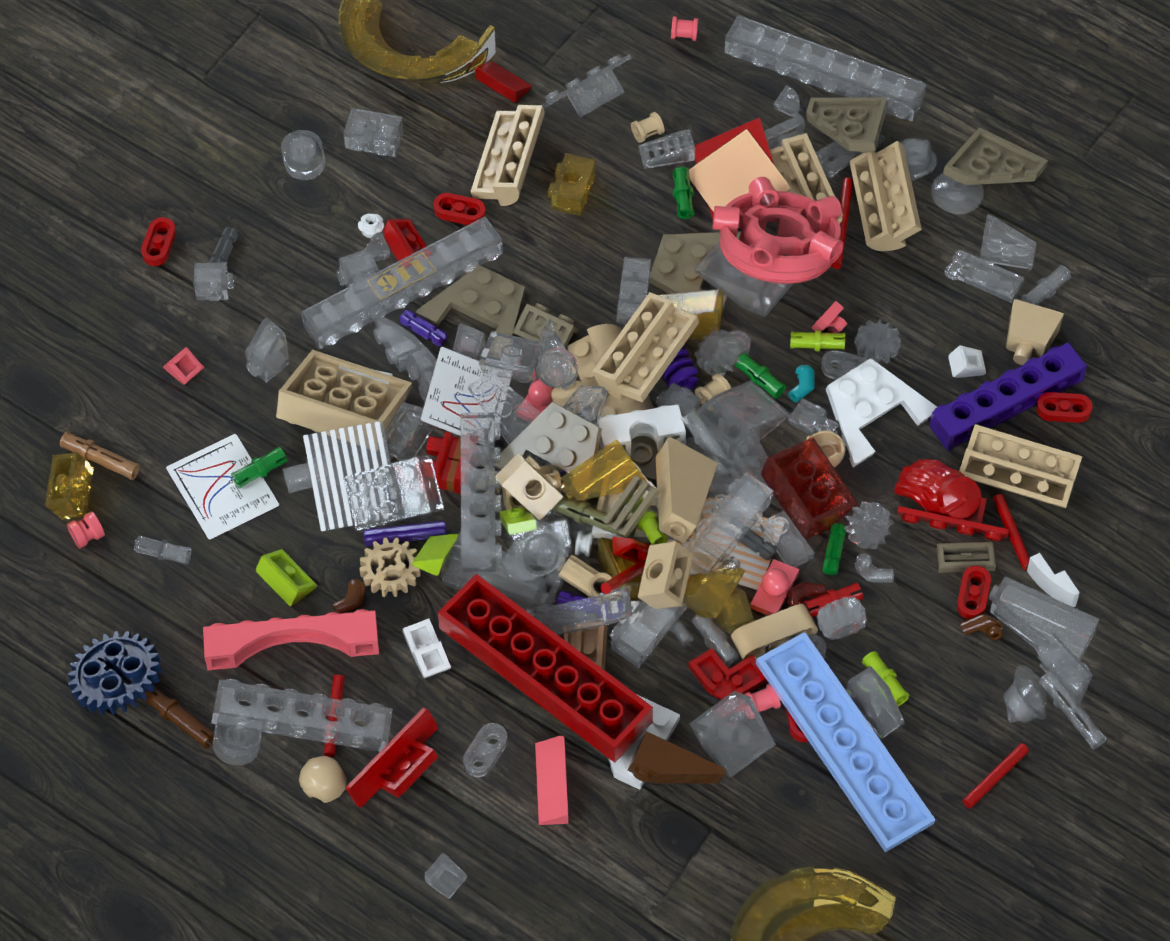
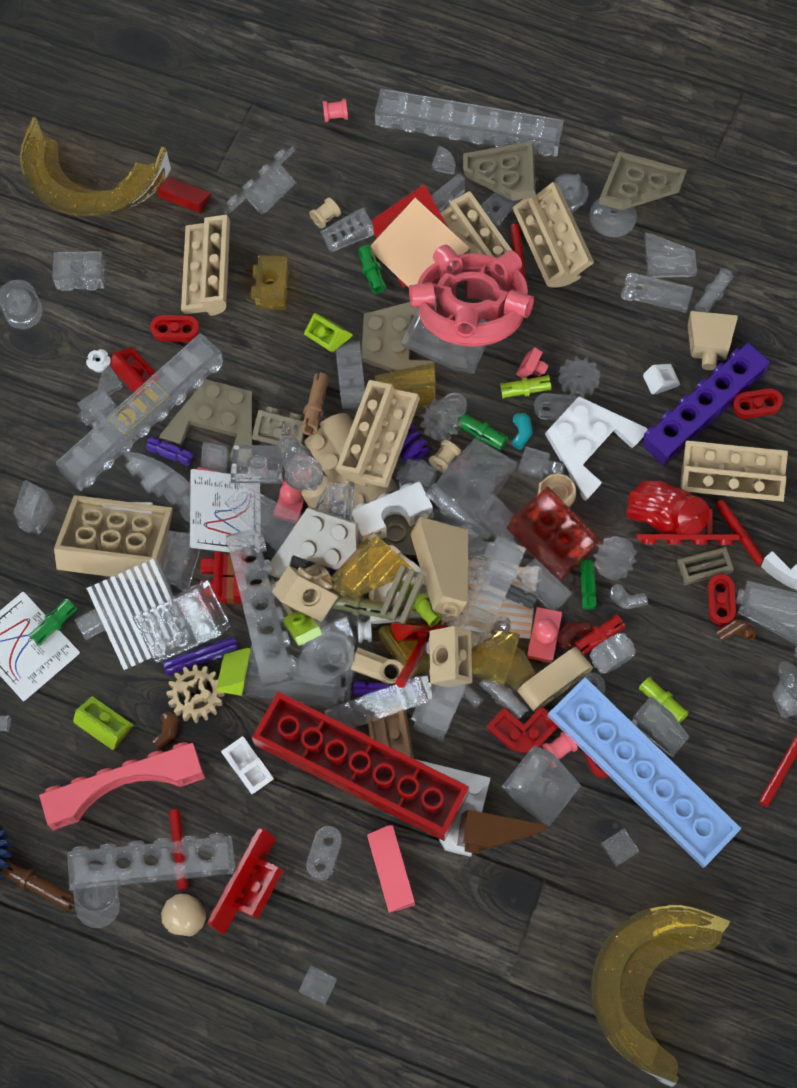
camera: 10 degrees left, 10 degrees up
none -> medium nougat pin [301,373,329,435]
none -> lime slope [304,313,353,352]
none -> clear tile [601,829,639,867]

